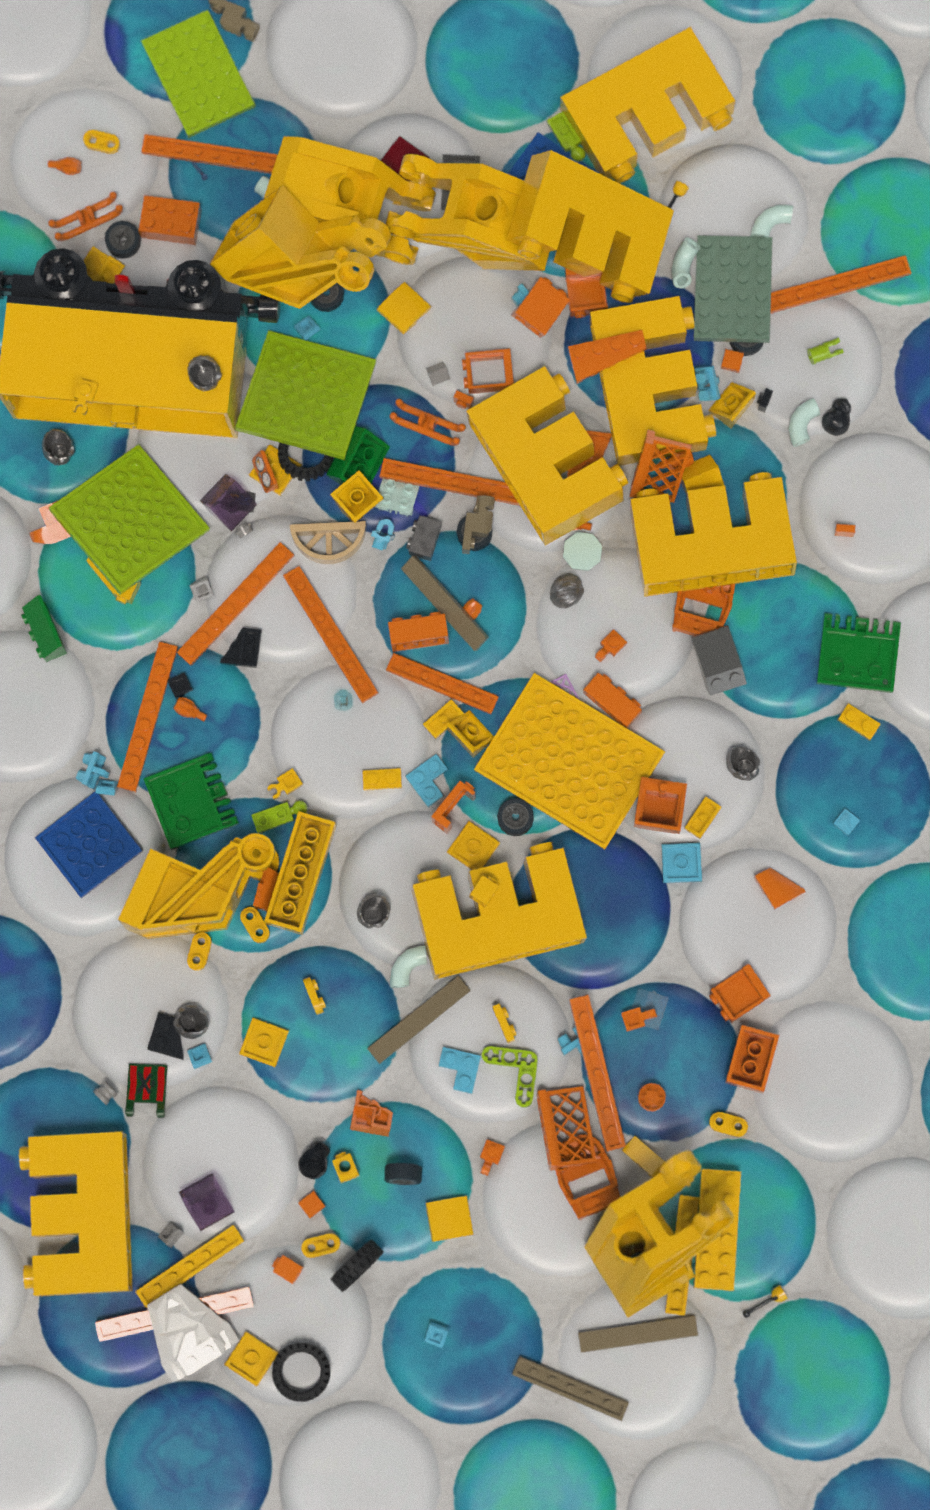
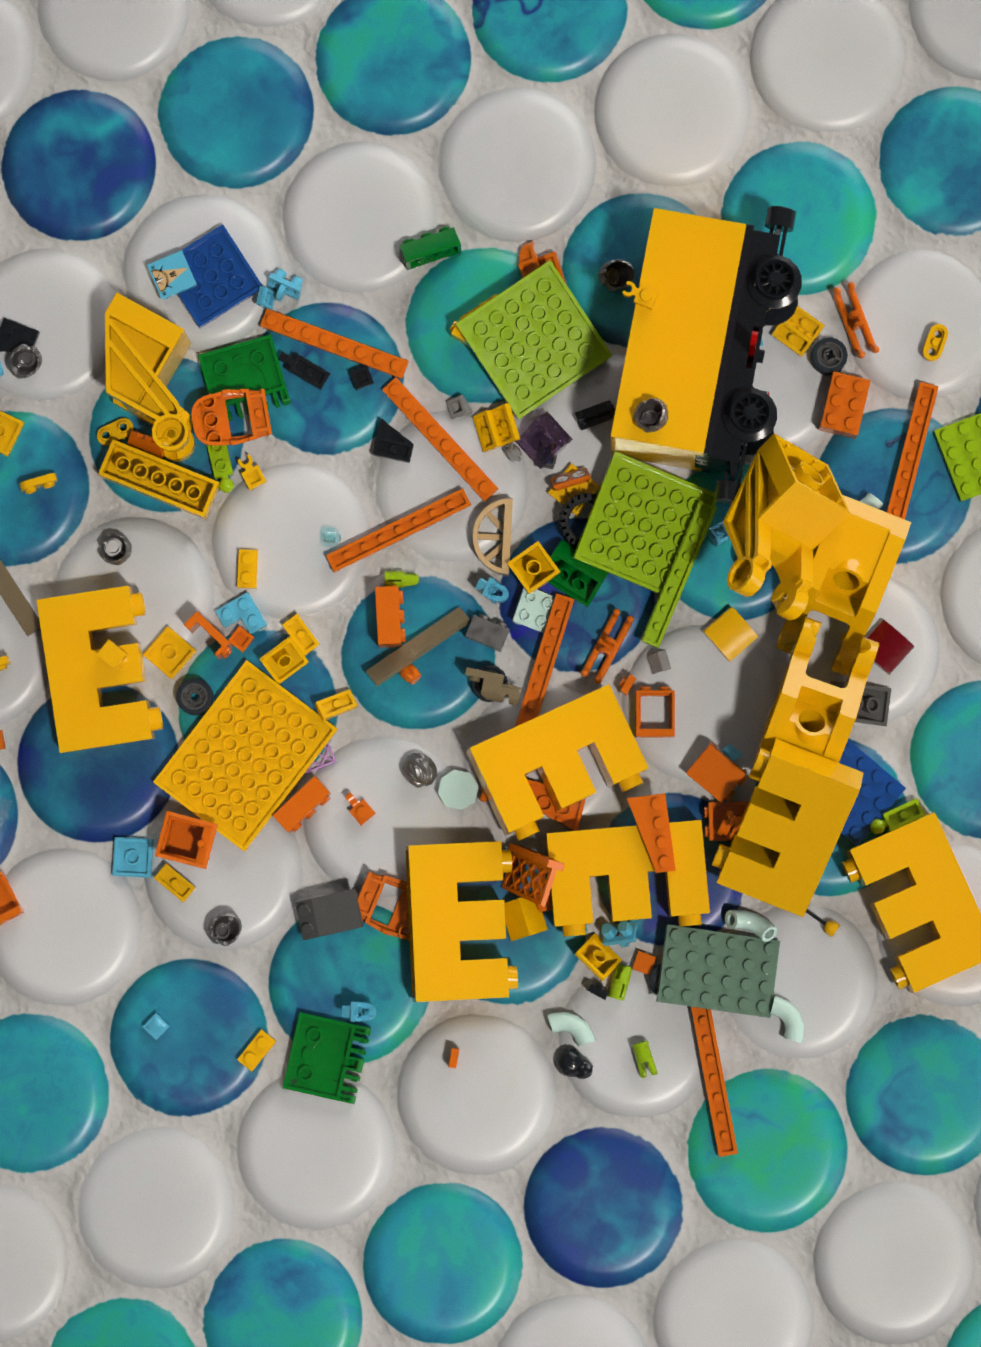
camera: 90 degrees right, 5 degrees up
orange piece [48,157,82,175] -> none
orange piece [173,697,207,722] -> none
yellow plate [187,932,212,971] -> none
orange tile [386,653,499,715] -> none
light aqua cylinder [390,945,427,988] -> none
orange slope [754,868,806,910] -> none
none -> medium azure tile [147,250,197,301]
none -> orange slope [191,389,272,446]
none -> orange tile [228,626,255,653]
none -> black hinge [278,352,330,391]
none -> yellow plate [315,689,358,721]
none -> medium azure hips [342,1002,376,1022]
none -> lime hinge [385,571,420,588]
none -> yellow slope [472,403,520,453]
none -> black hinge [575,400,615,431]
none -> lime hinge [608,964,632,1001]
none -> lime tile [640,500,717,648]
none -> orange wheel [717,810,742,841]

